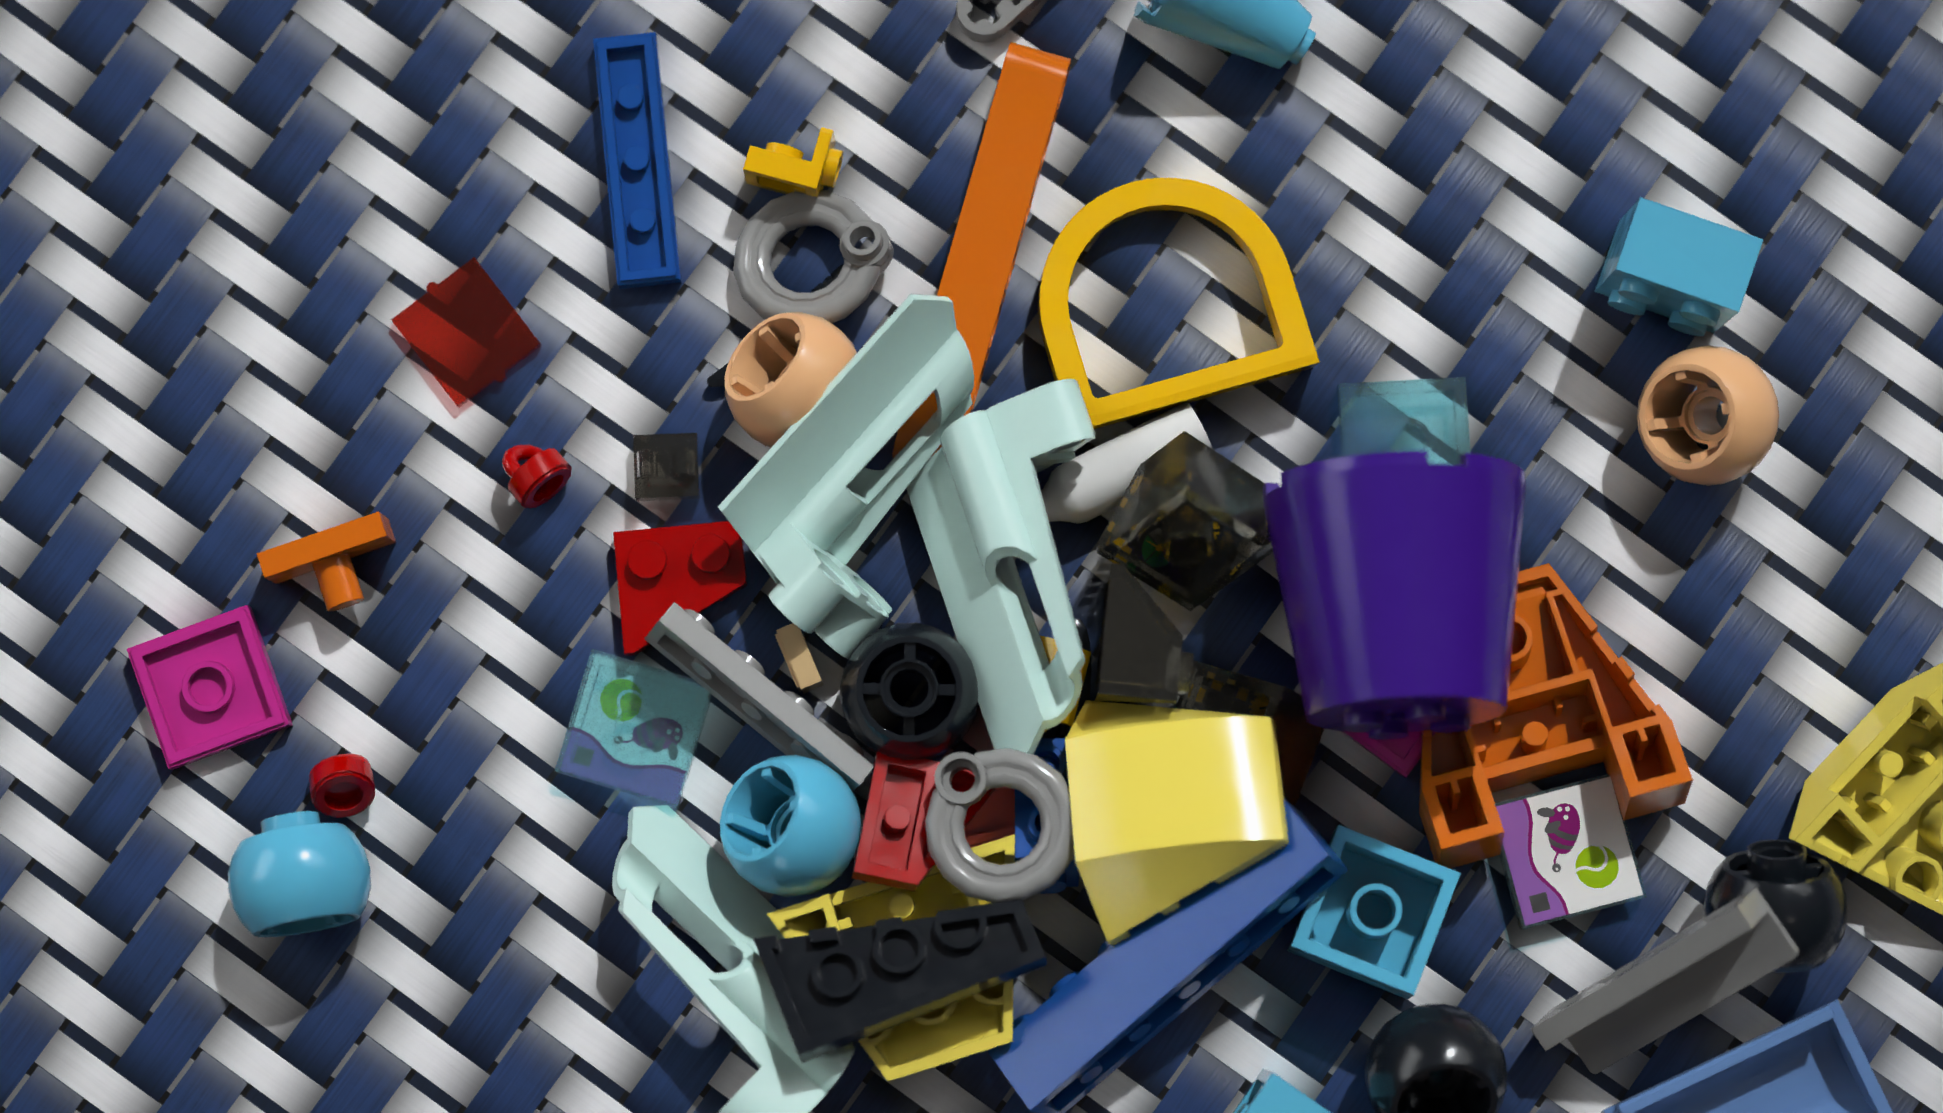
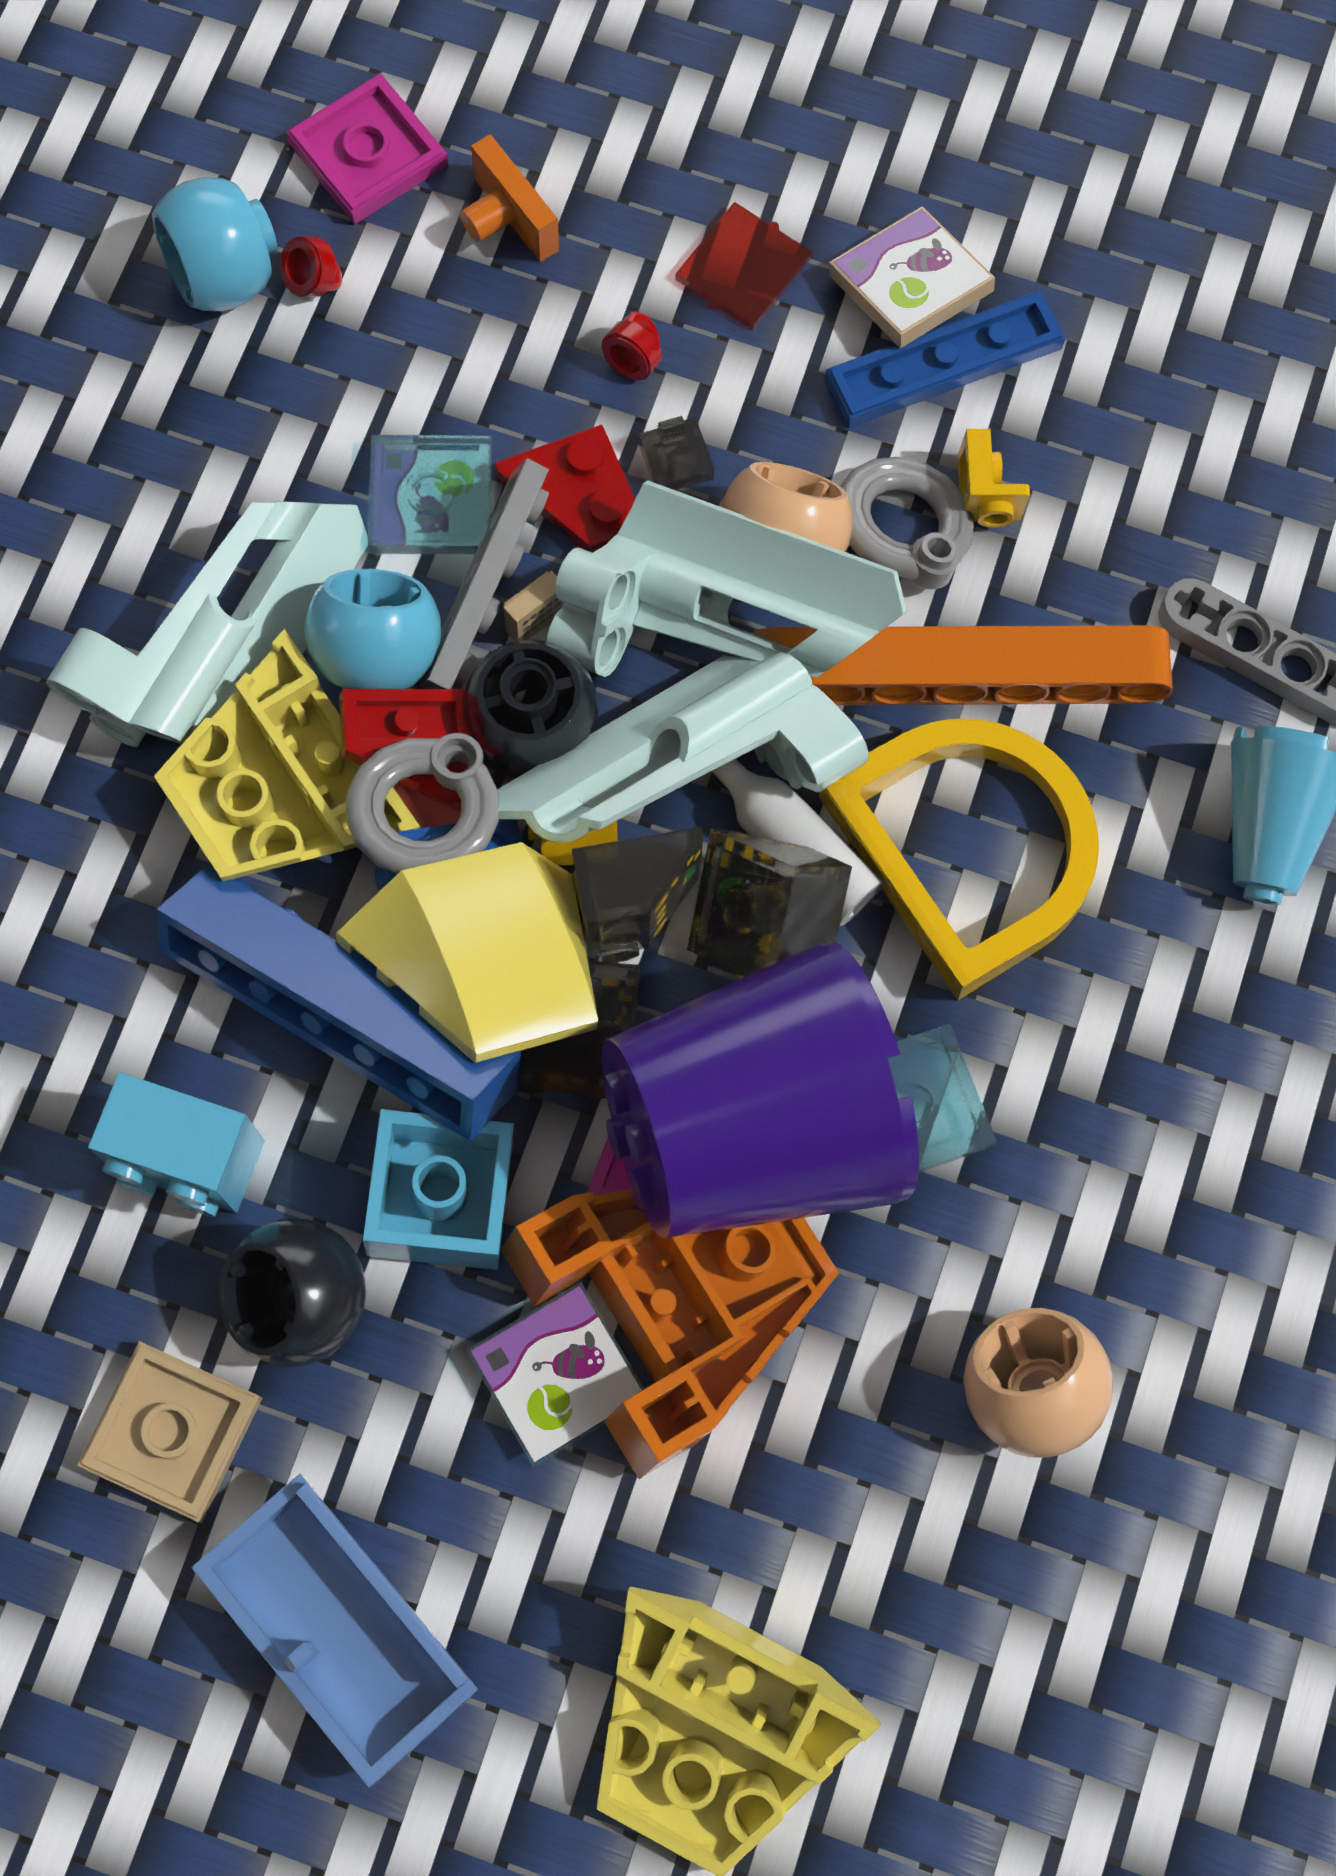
camera: 70 degrees right, 10 degrees down
black wing [754,899,1047,1063] -> none
light grey panel [1531,887,1799,1074] -> none
medium azure brick [1595,197,1764,336] -> none
black wheel [1703,839,1848,973] -> none
none -> tile [829,206,995,349]

